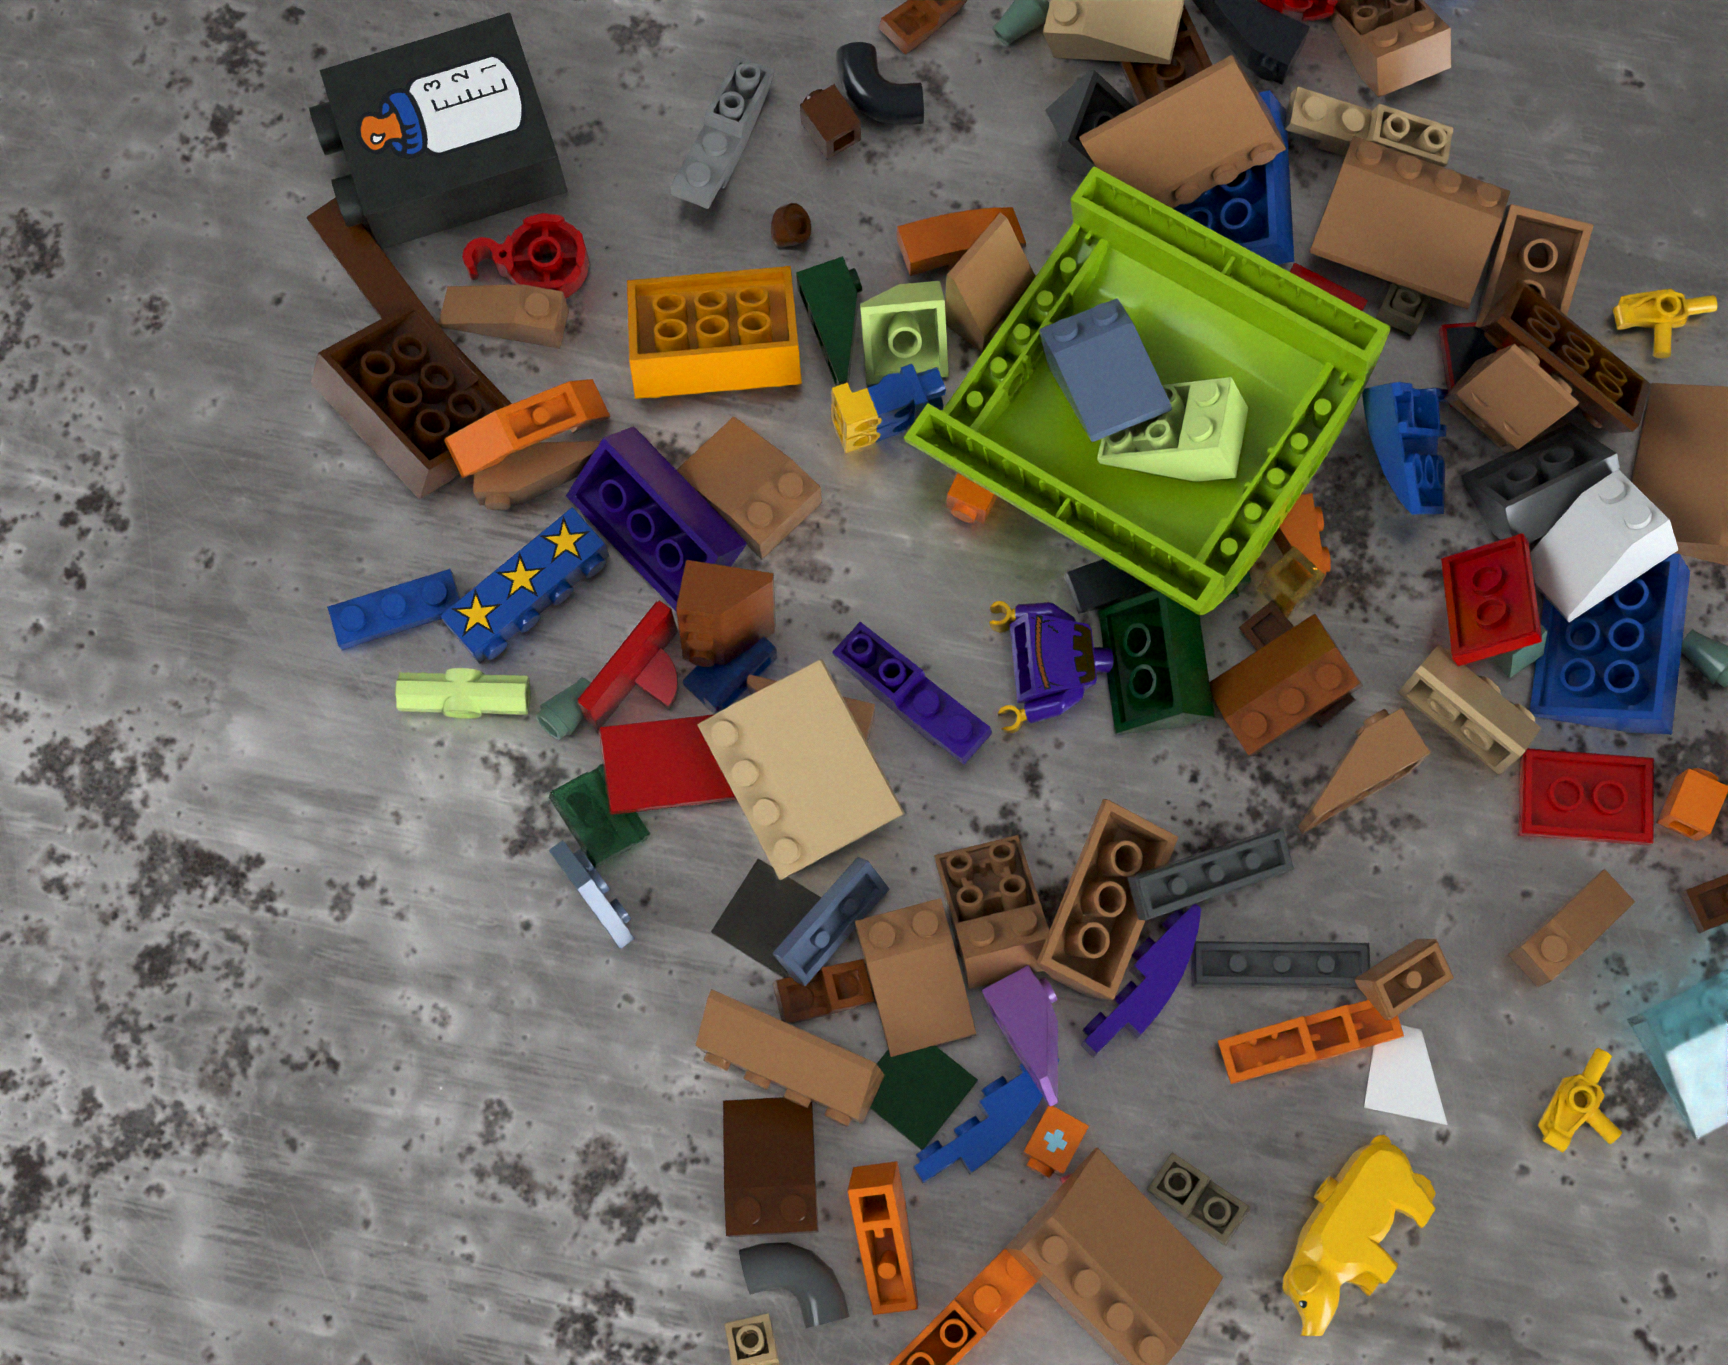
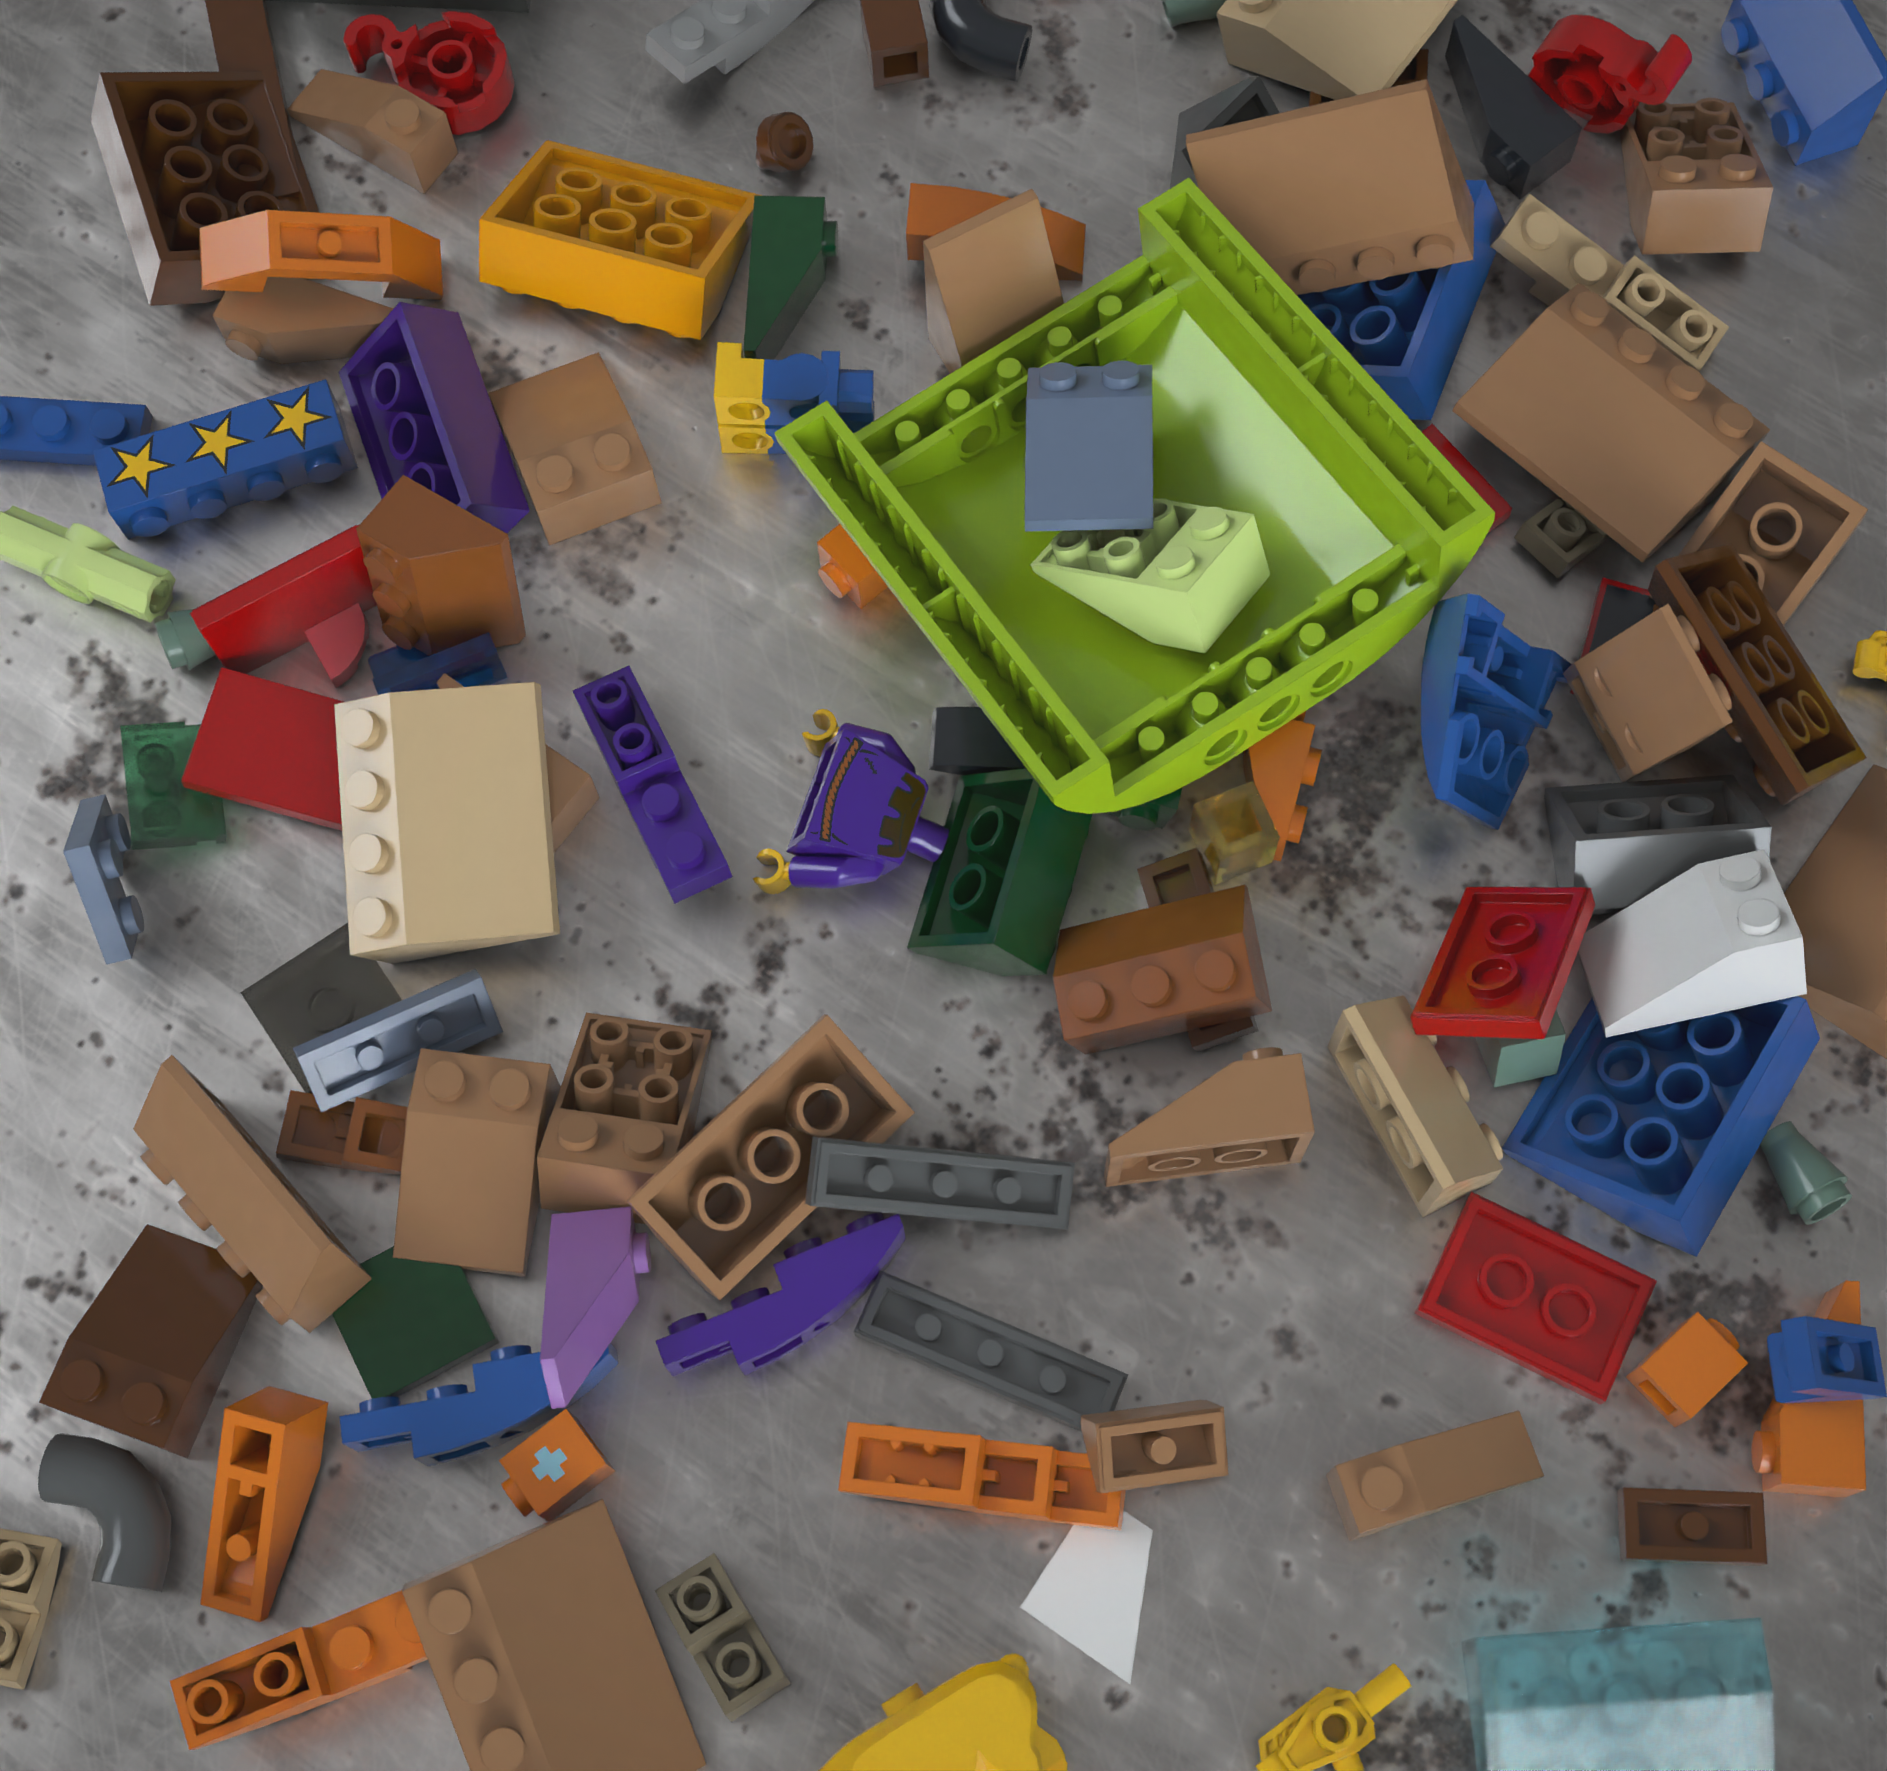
camera: 25 degrees right, 5 degrees down
yellowish green slope [860,281,949,385] -> none

